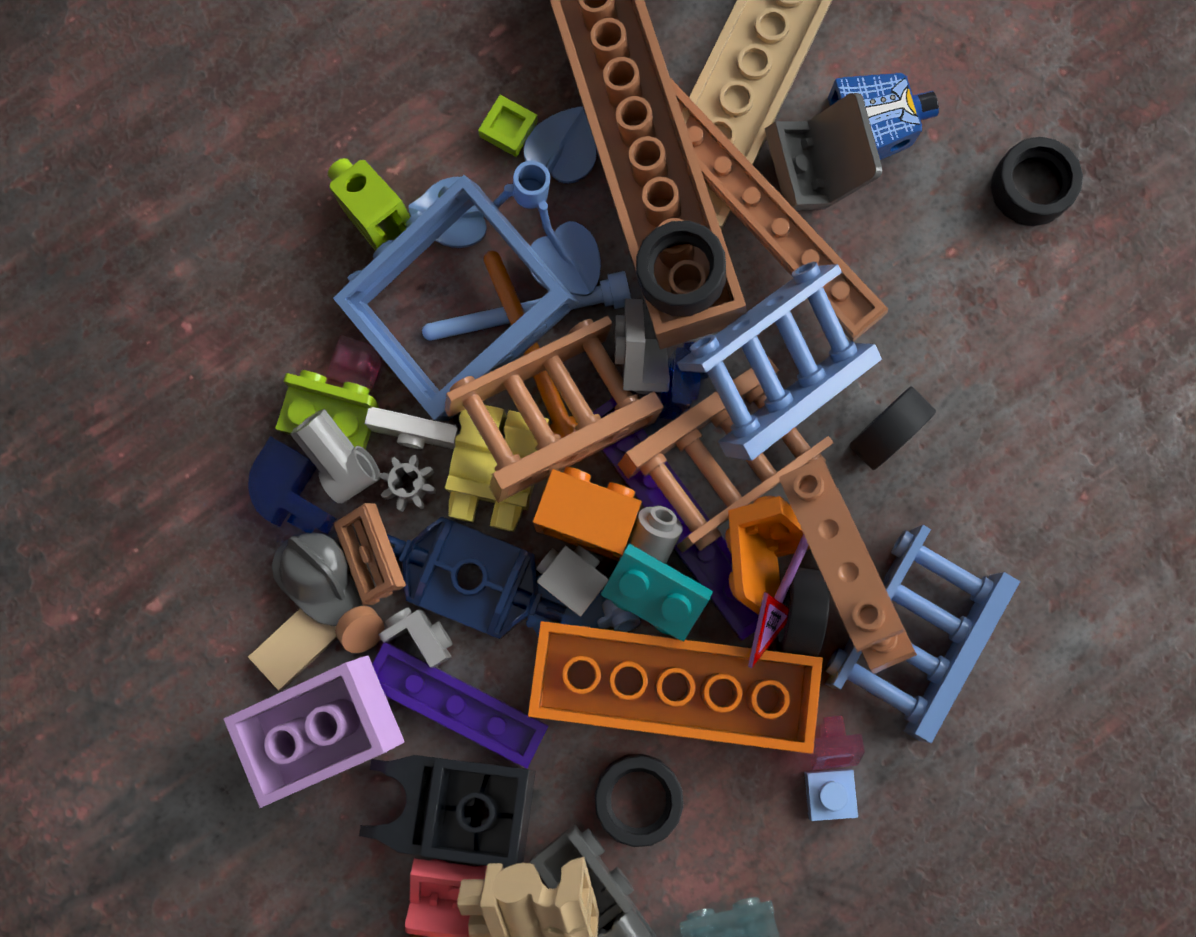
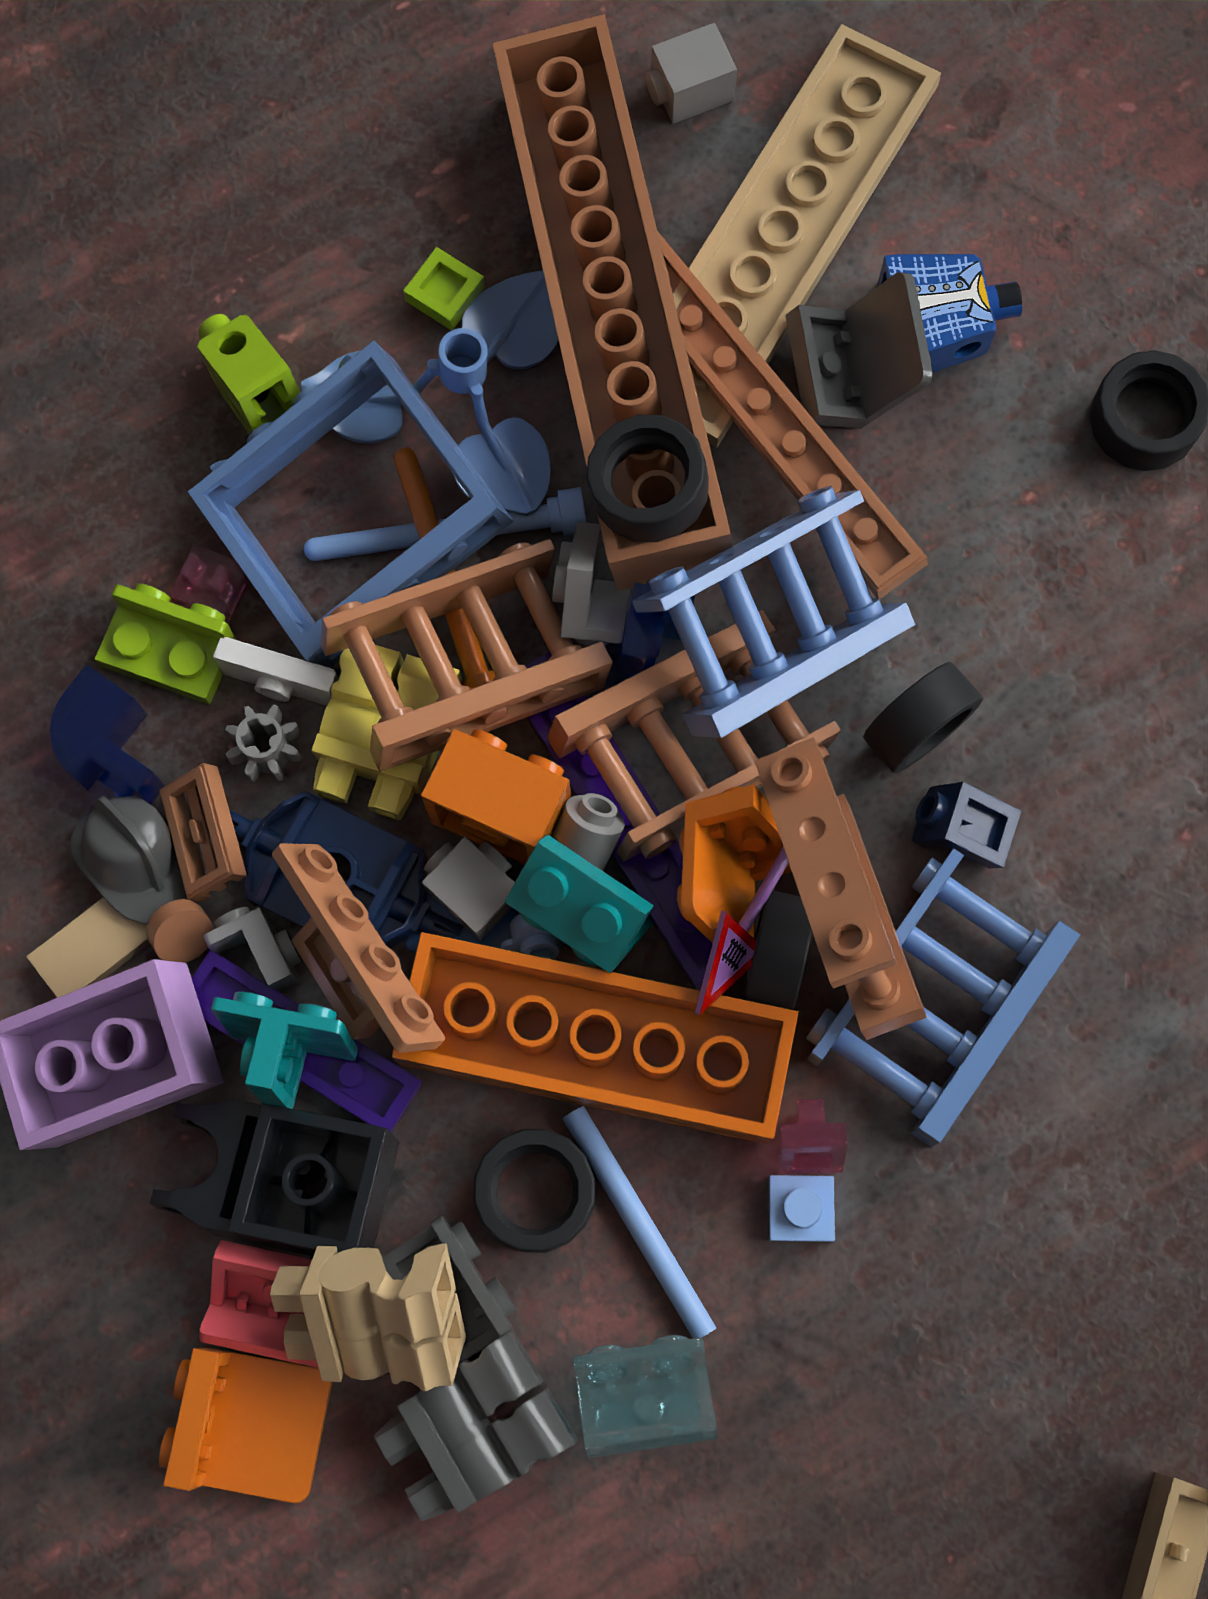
camera: 10 degrees right, 5 degrees down
light grey piece [290,409,380,504] -> none
none -> teal bracket [211,992,358,1109]
none -> nougat bracket [272,843,445,1053]
none -> light blue bar [563,1106,716,1341]
none -> dark blue bracket [912,782,1021,869]

